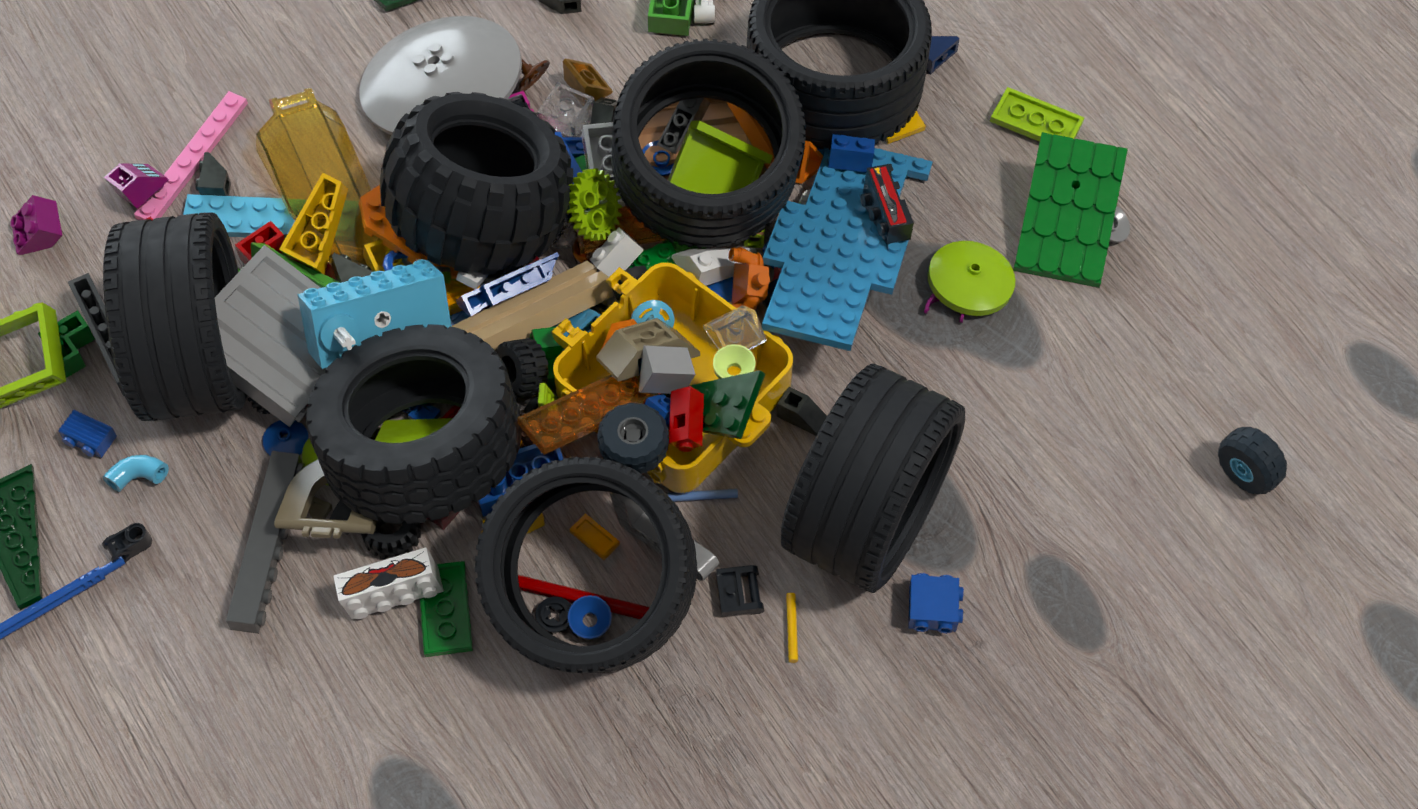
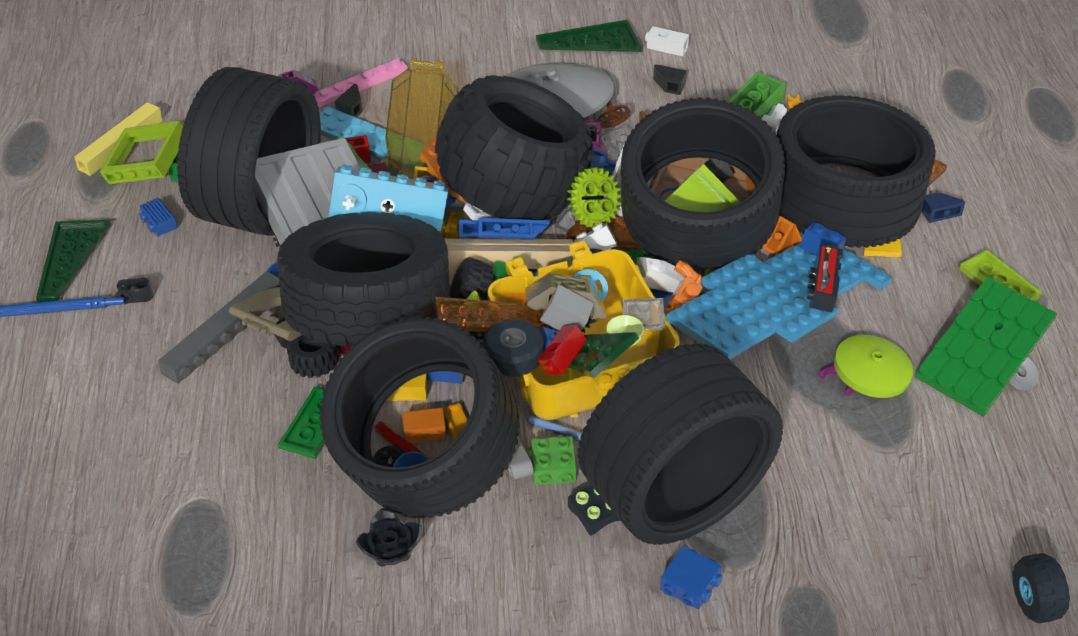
camera: 30 degrees right, 15 degrees down
medium azure cylinder [102,455,169,492] -> none
yellow wedge [279,172,348,274] -> none
white brick [334,547,444,619] -> none
black plate [716,565,765,616] -> none
yellow bar [786,593,798,663] -> none
none -> black brick [356,508,422,567]
none -> orange brick [402,408,446,443]
none -> bright green brick [528,436,576,485]
none -> black brick [568,485,620,536]

